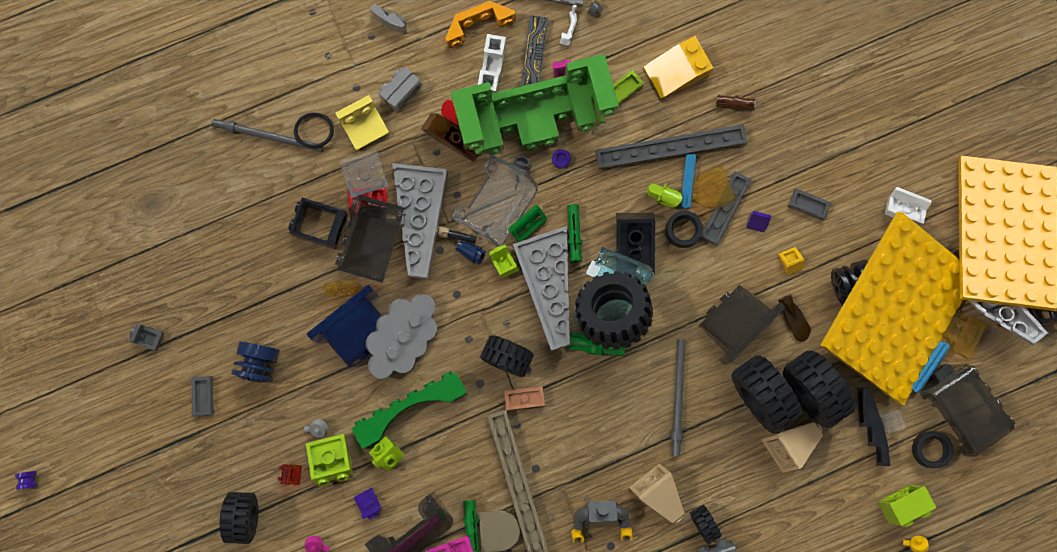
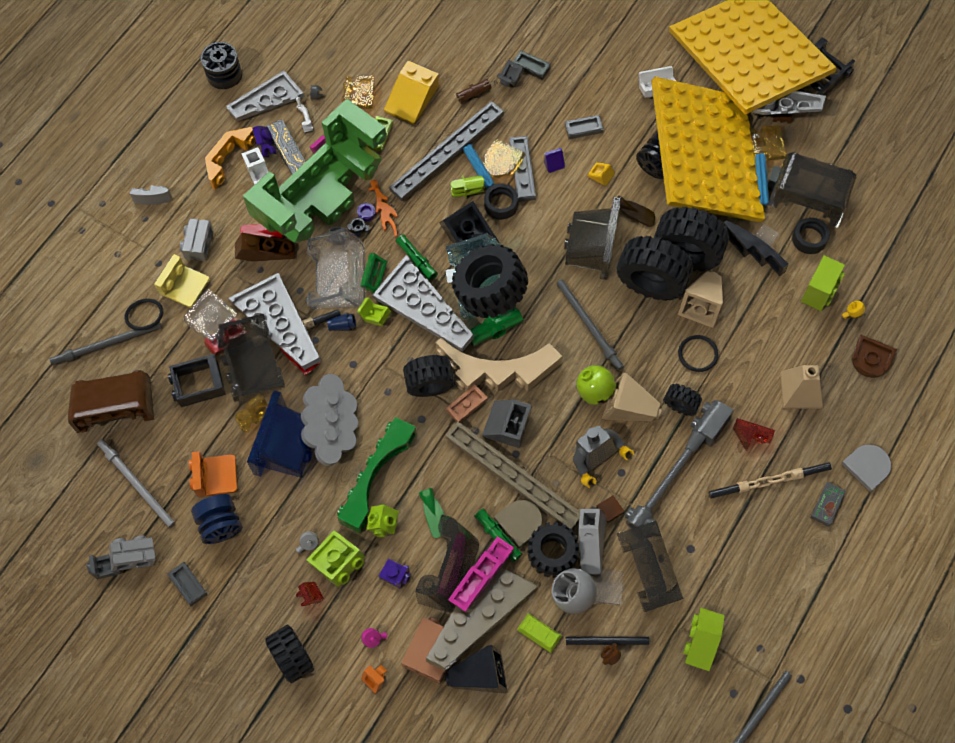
camera: 30 degrees left, 15 degrees down
none -> reddish brown windscreen [68,370,154,434]
none -> light grey bar [97,439,175,528]
none -> light grey brick [109,536,155,571]
none -> orange bracket [189,451,237,497]
none -> dark purple plate [252,126,277,158]
none -> clear yellow plate [342,76,375,109]
none -> black plate [347,218,369,238]
none -> orange piece [369,179,398,237]
none -> green piece [419,488,449,538]
none -> tan arch [436,338,562,392]
none -> dark grey slope [482,399,532,448]
none -> dark grey bracket [497,60,525,87]
none -> pearl dark grey tile [513,50,551,80]
none -> lime cylinder [576,365,616,405]
none -> black tyre [678,335,718,372]

